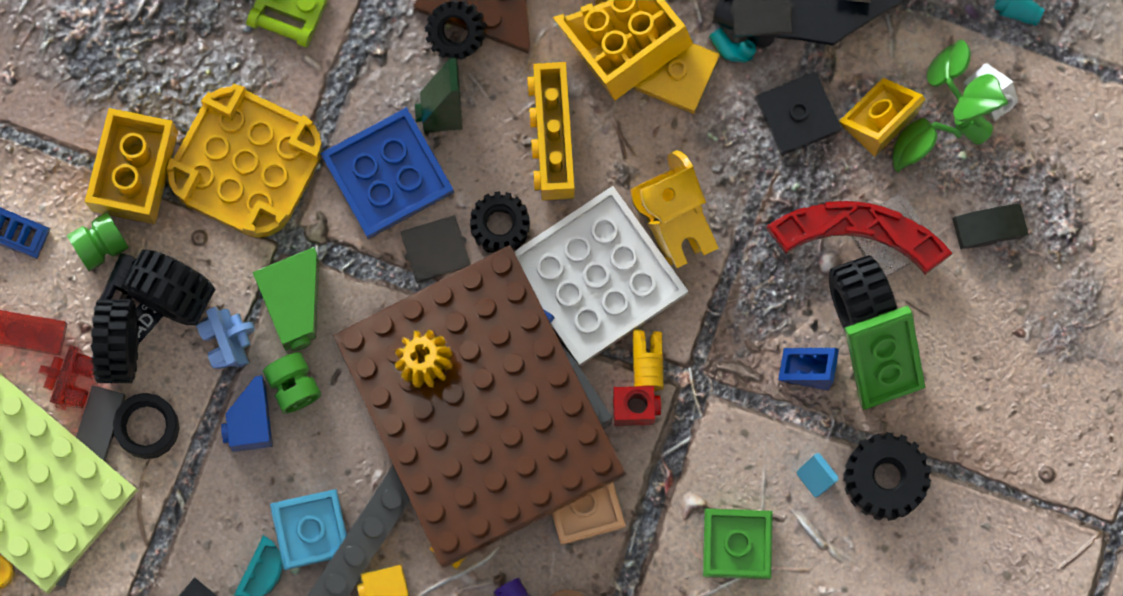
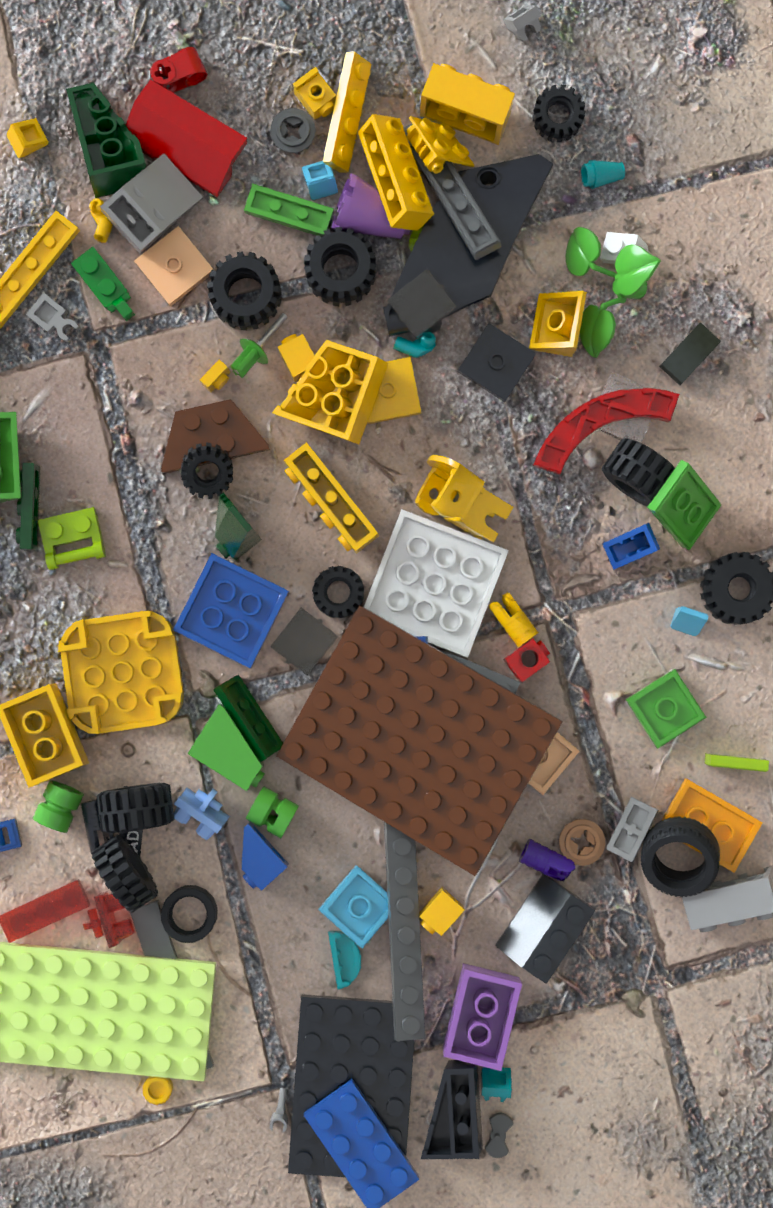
camera: 35 degrees left, 10 degrees up
yellow gear [395,330,452,388] -> none
none -> dark green plate [214,674,283,762]

